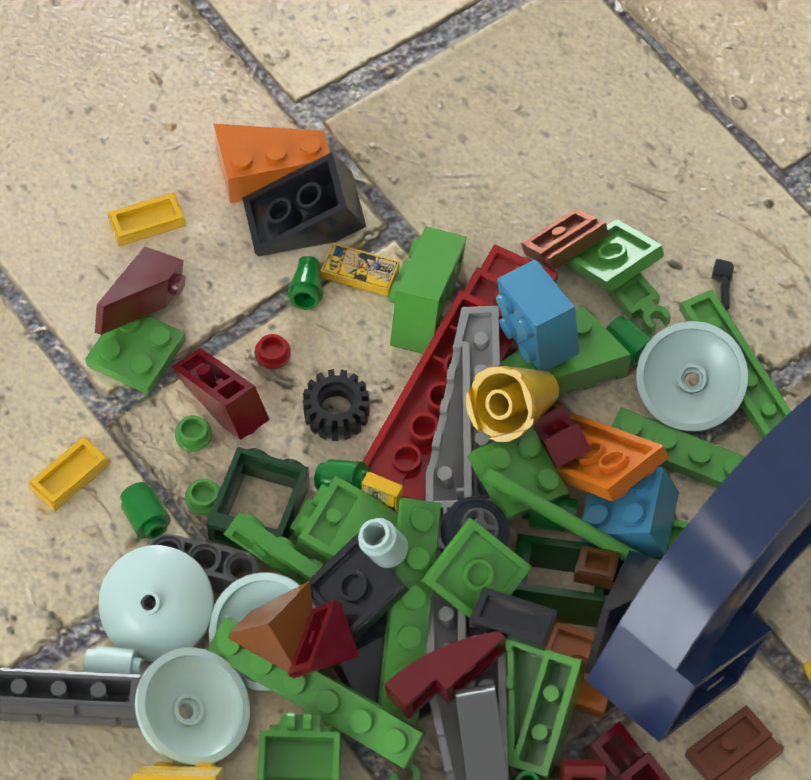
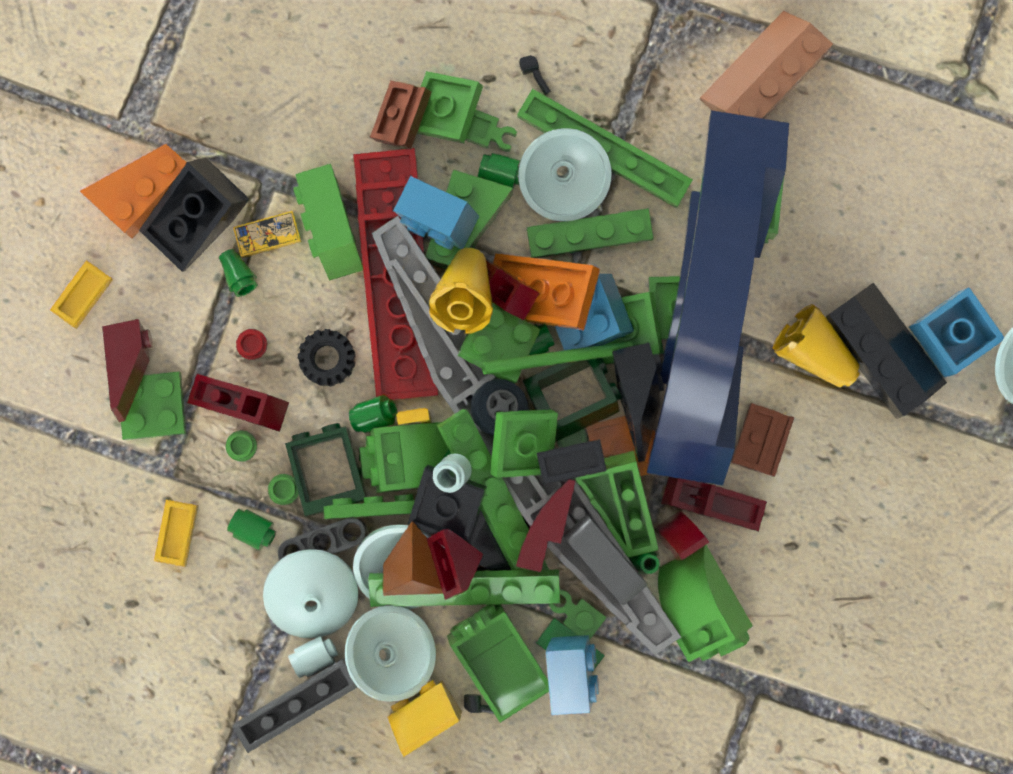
camera: 30 degrees left, 25 degrees up
reddish brown tile [573,545,620,589] -> none

